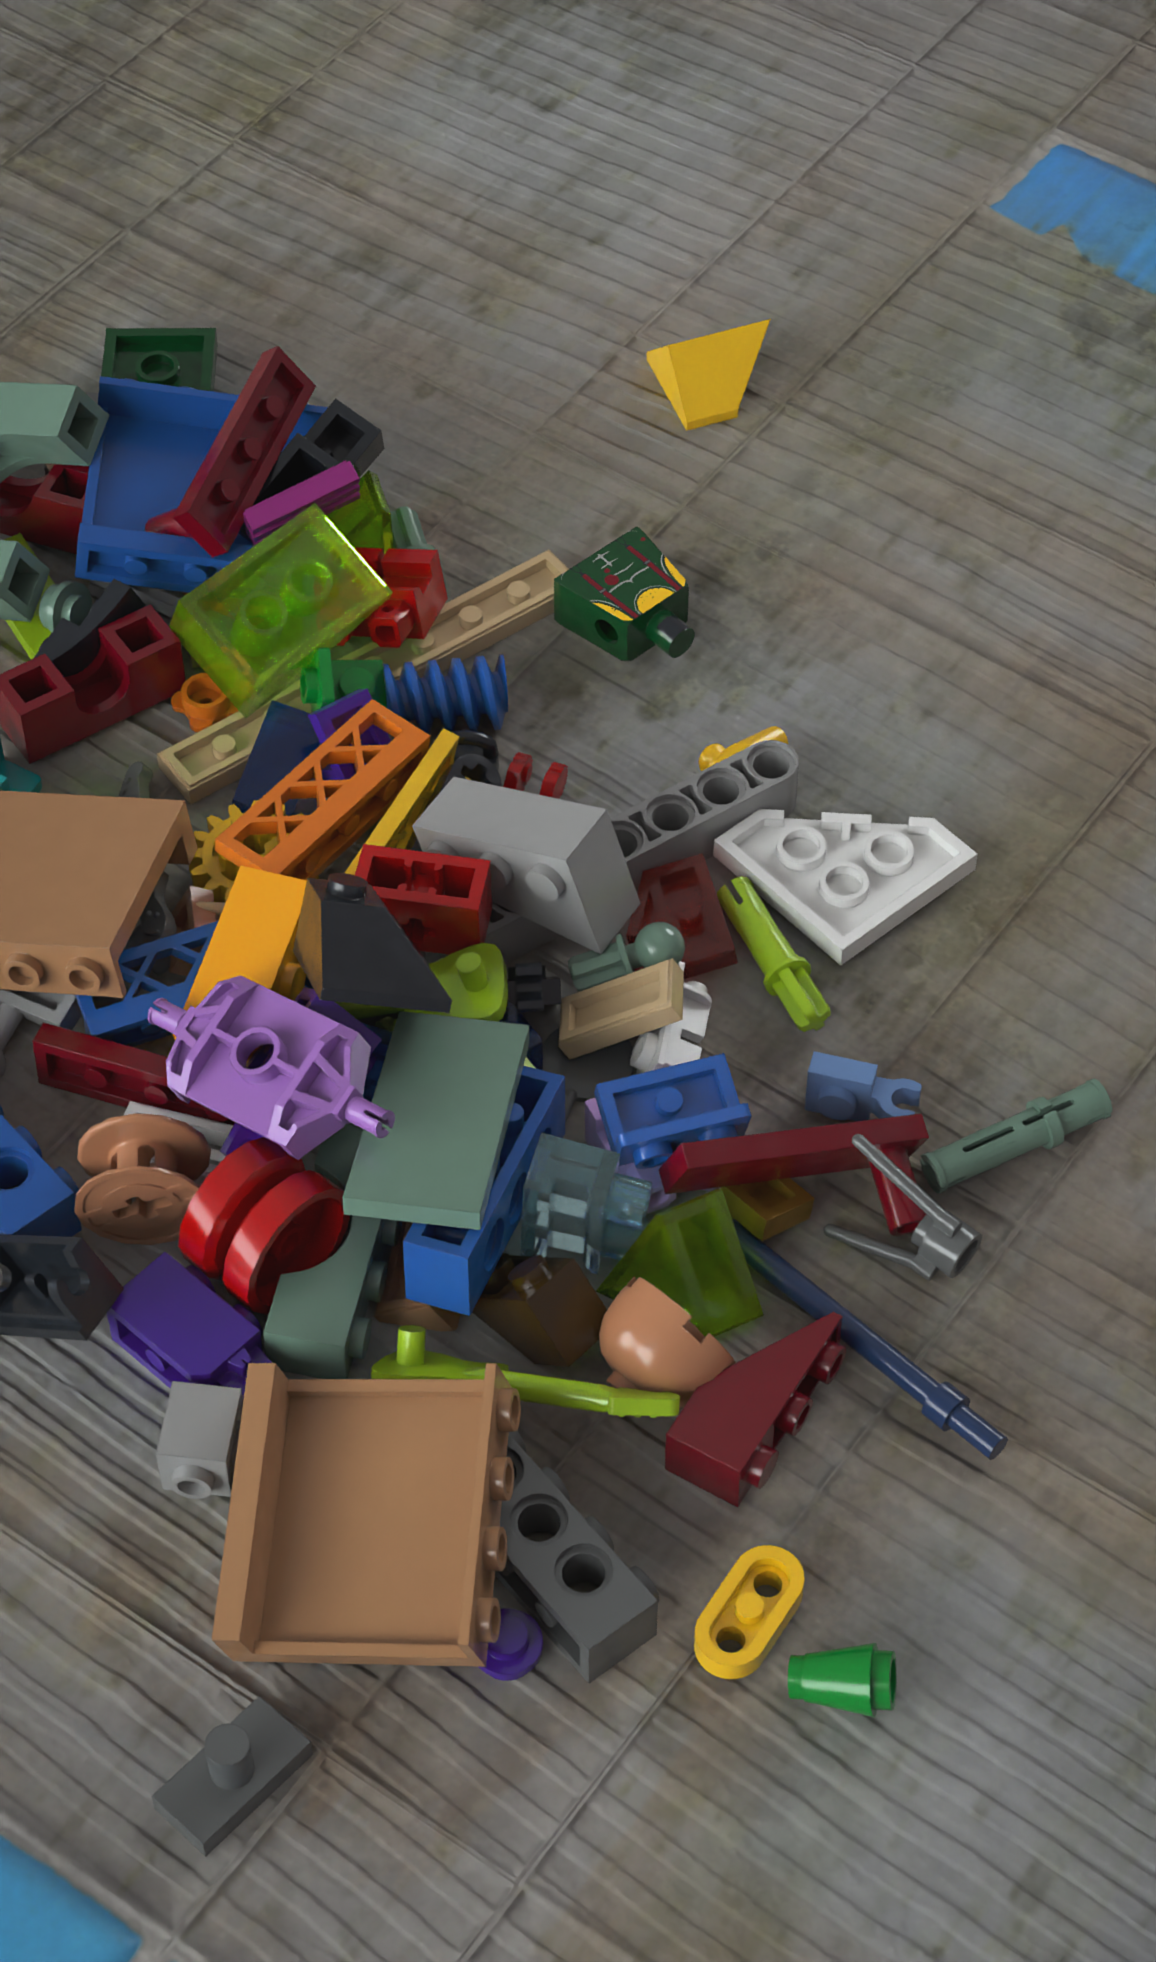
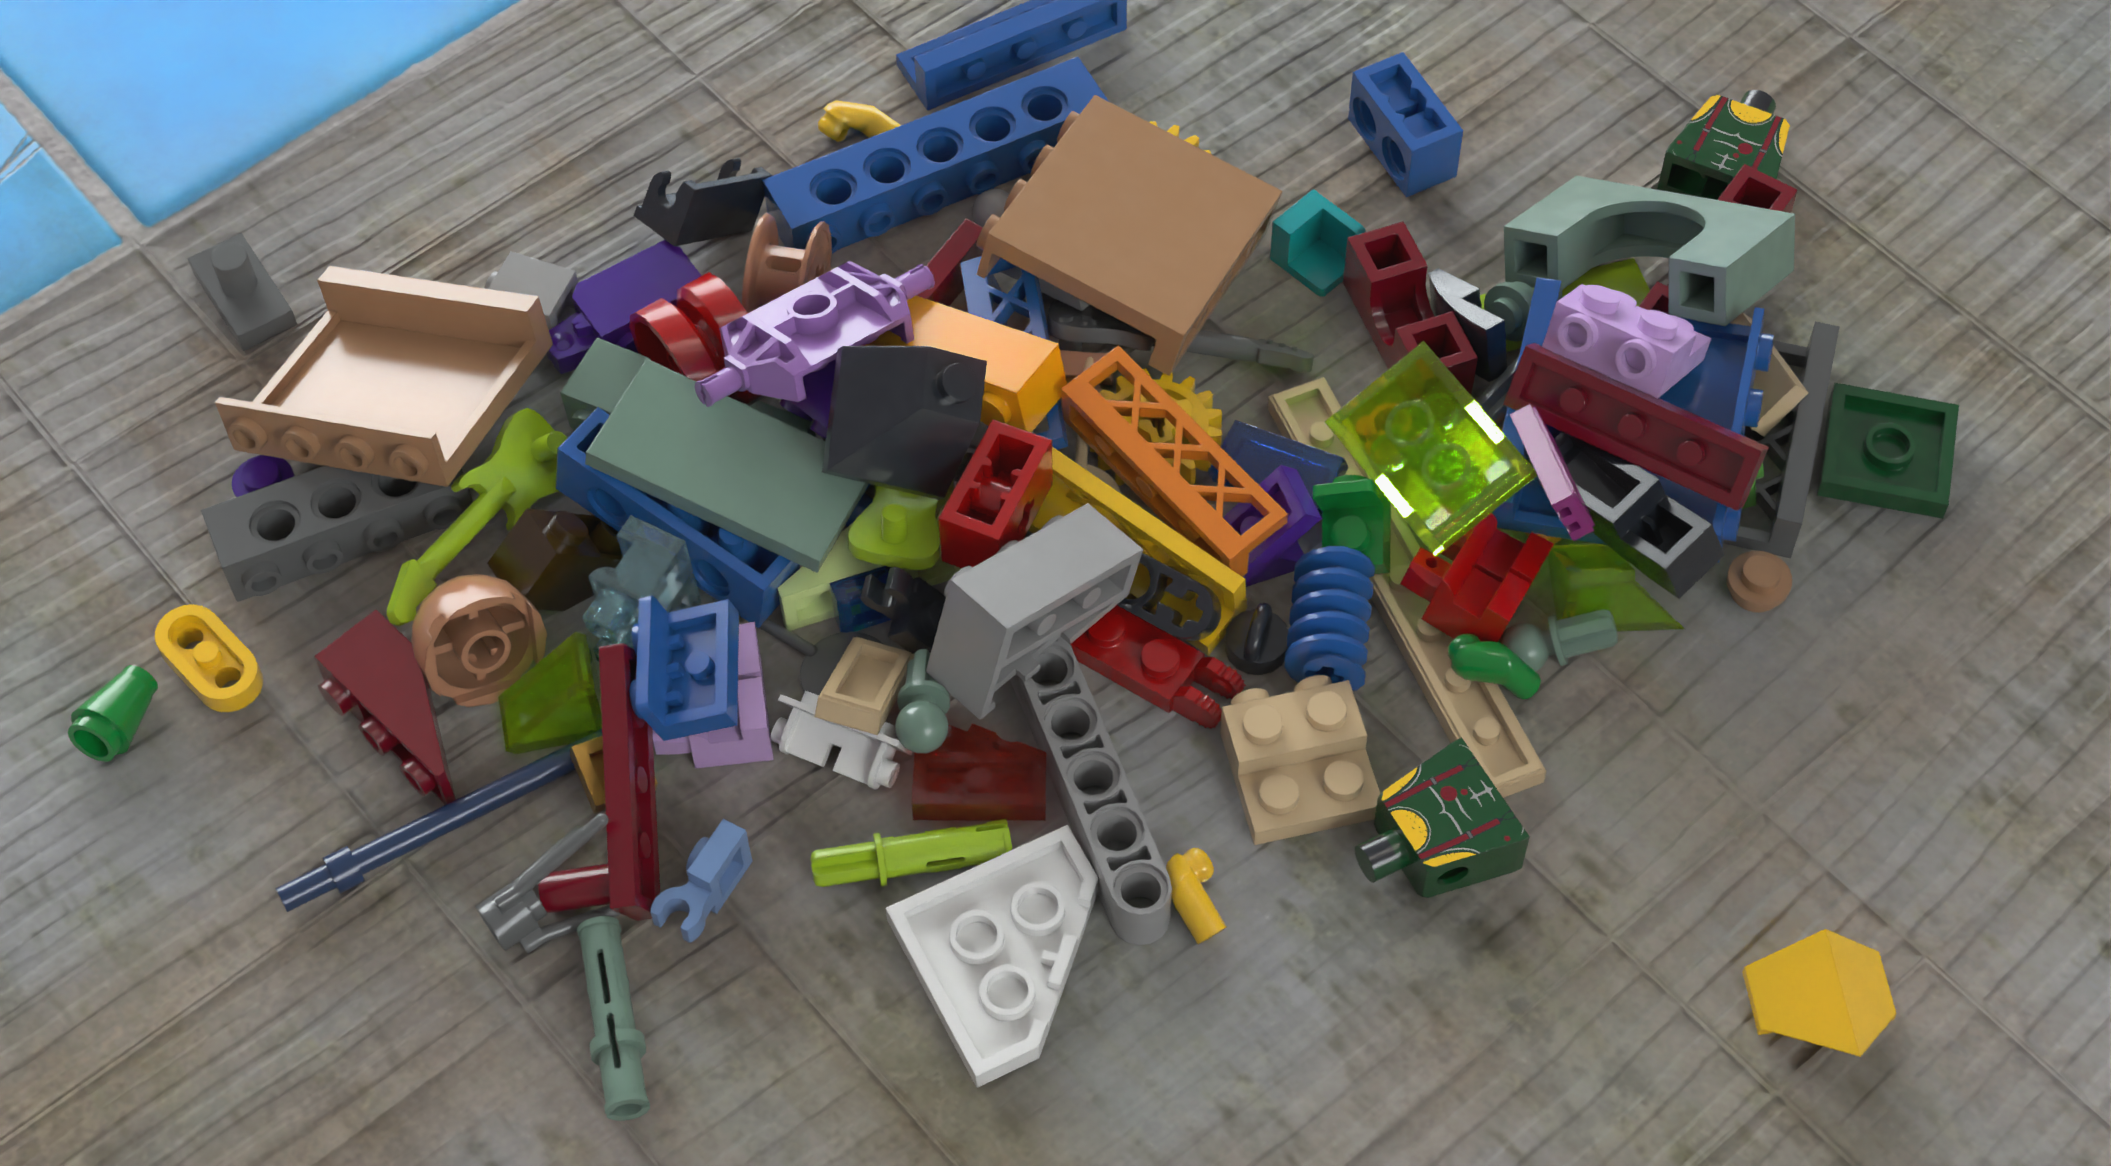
camera: 105 degrees right, 5 degrees up
none -> tan plate [1220,675,1380,845]
none -> green arm [1448,634,1541,699]
none -> lavender plate [1542,284,1711,399]

